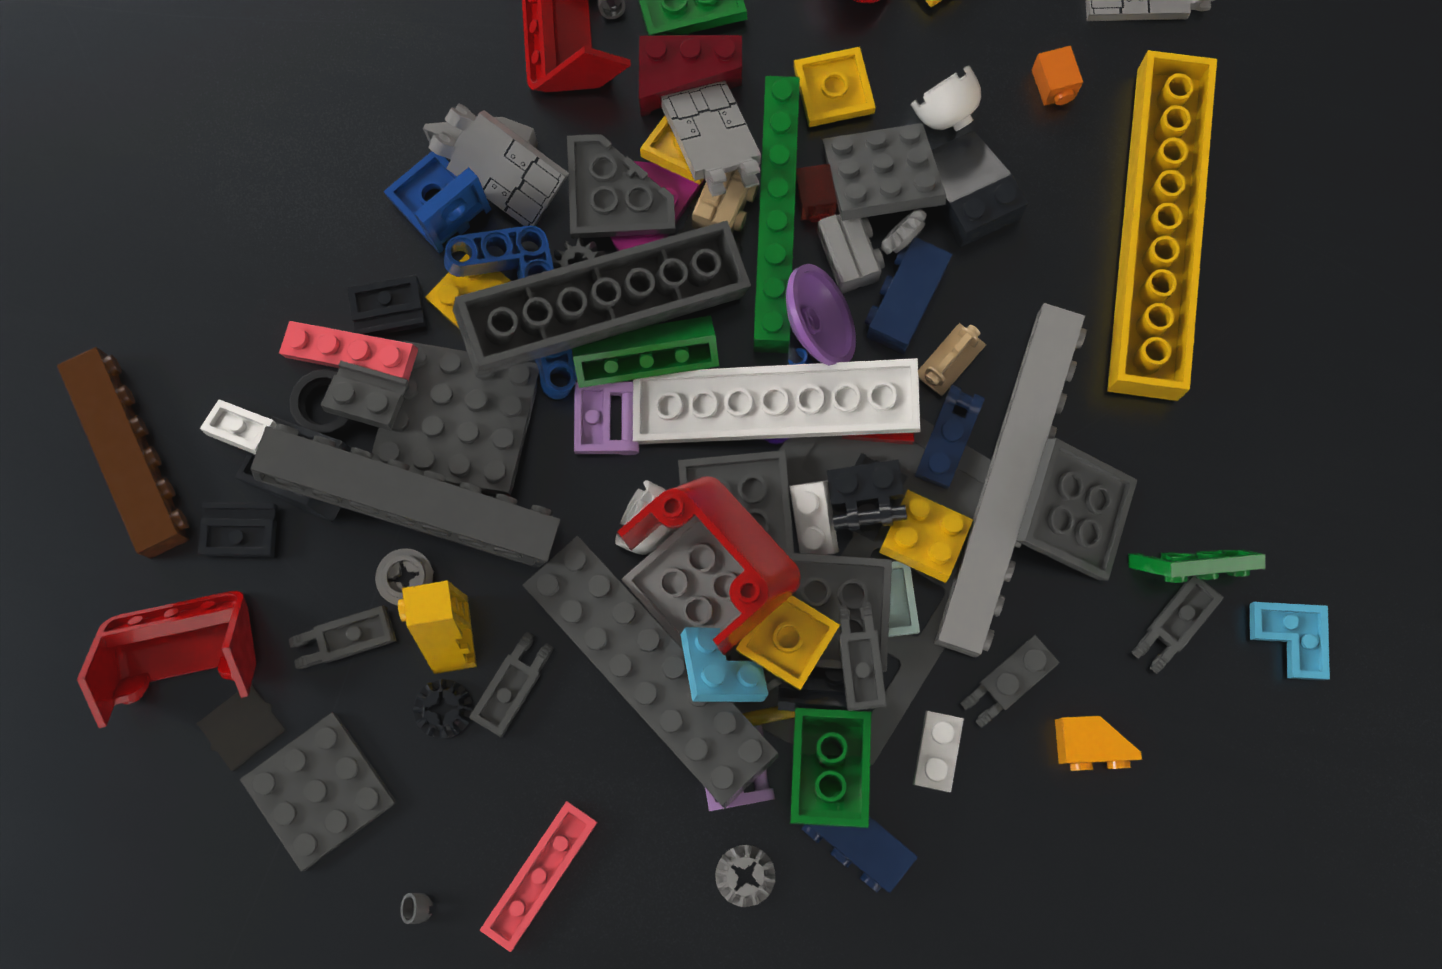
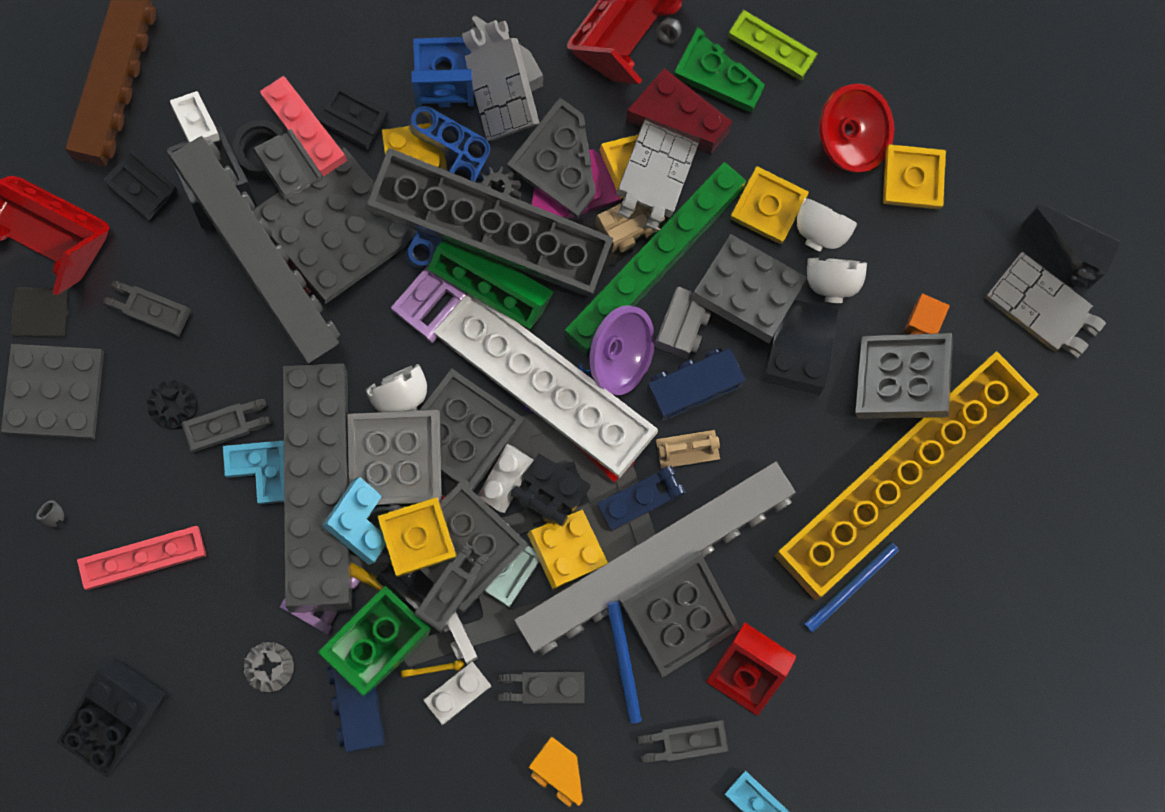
camera: 30 degrees right, 0 degrees up
light grey gear [375,548,434,606] -> none
yellow wedge [398,580,477,674] -> none
red windscreen [617,476,801,655] -> none
clear red brick [795,164,837,222] -> none
light grey gear [881,208,927,255] -> none
green wing [1128,550,1265,583] -> none
none -> medium azure plate [223,440,284,505]
none -> yellow hinge [400,659,465,678]
none -> white plate [443,612,478,664]
none -> blue bar [607,601,642,724]
none -> red slope [706,622,797,716]
none -> white cylinder [797,198,858,252]
none -> blue bar [804,542,899,633]
none -> dark grey plate [855,333,953,419]

